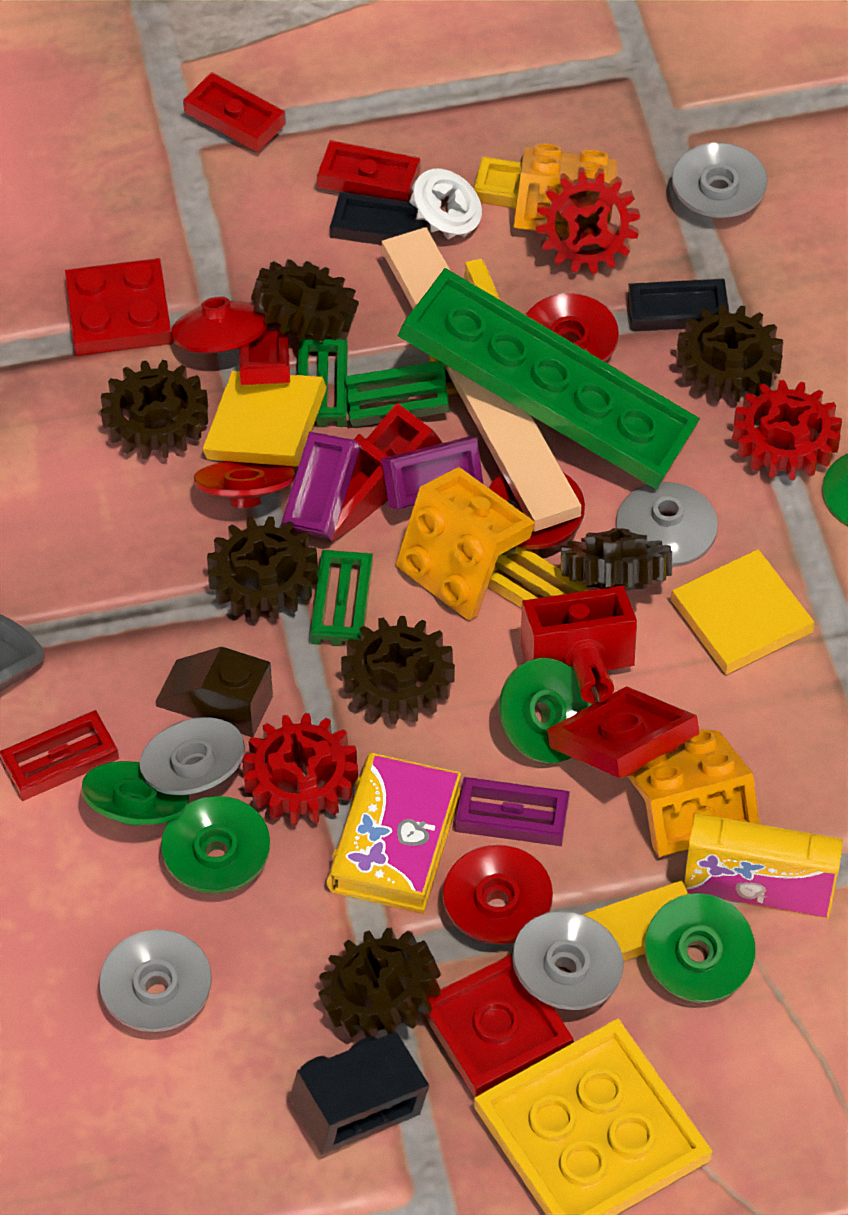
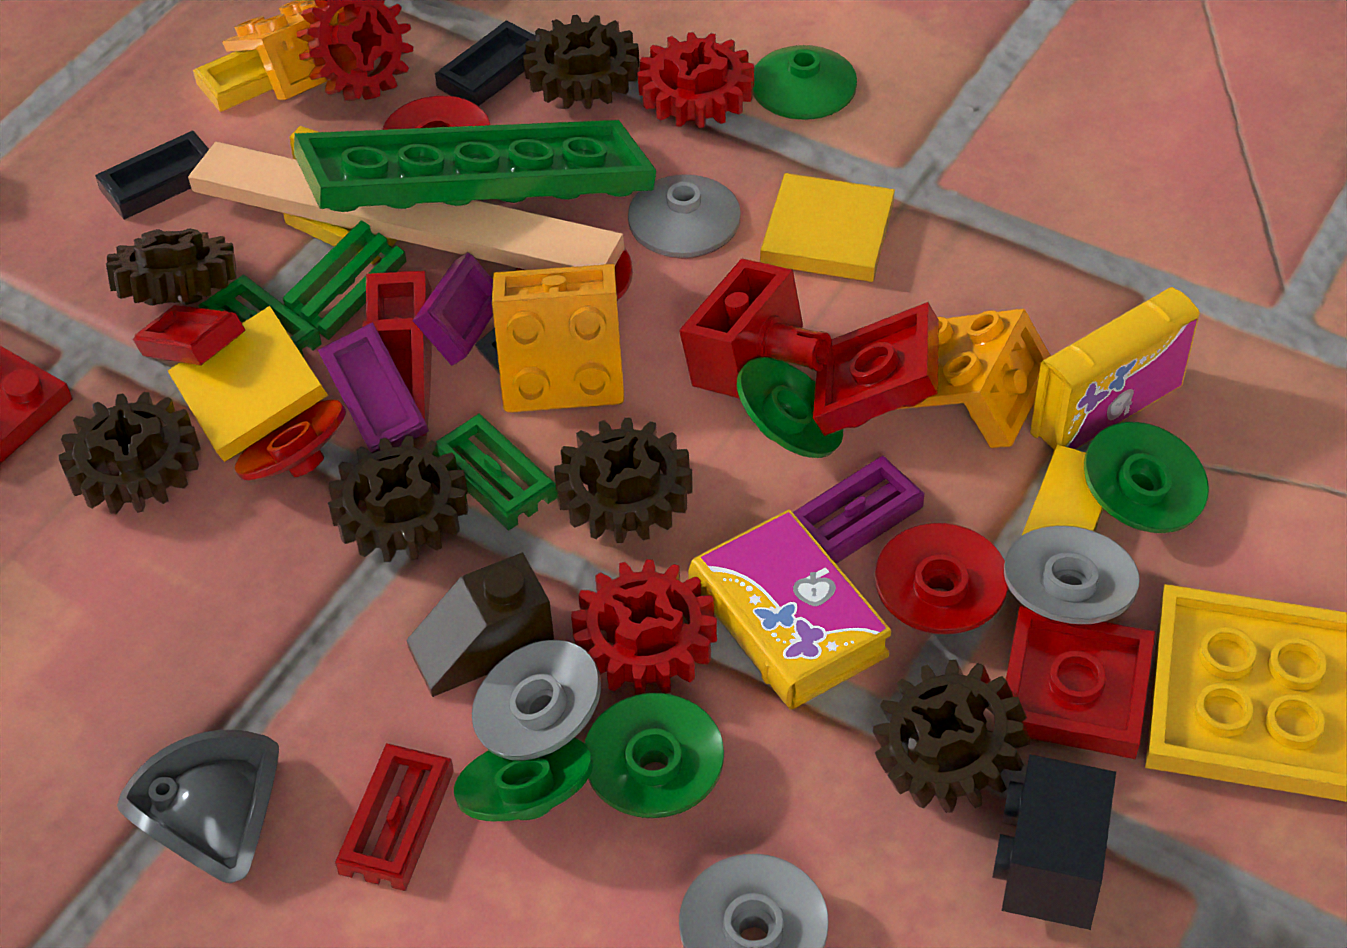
camera: 45 degrees left, 5 degrees down
red dish [171,297,268,353] -> none
red plate [317,140,421,202] -> none
white gear [409,169,482,240] -> none
yellow tile [488,546,588,608] -> none
dark brown gear [561,528,672,591] -> none

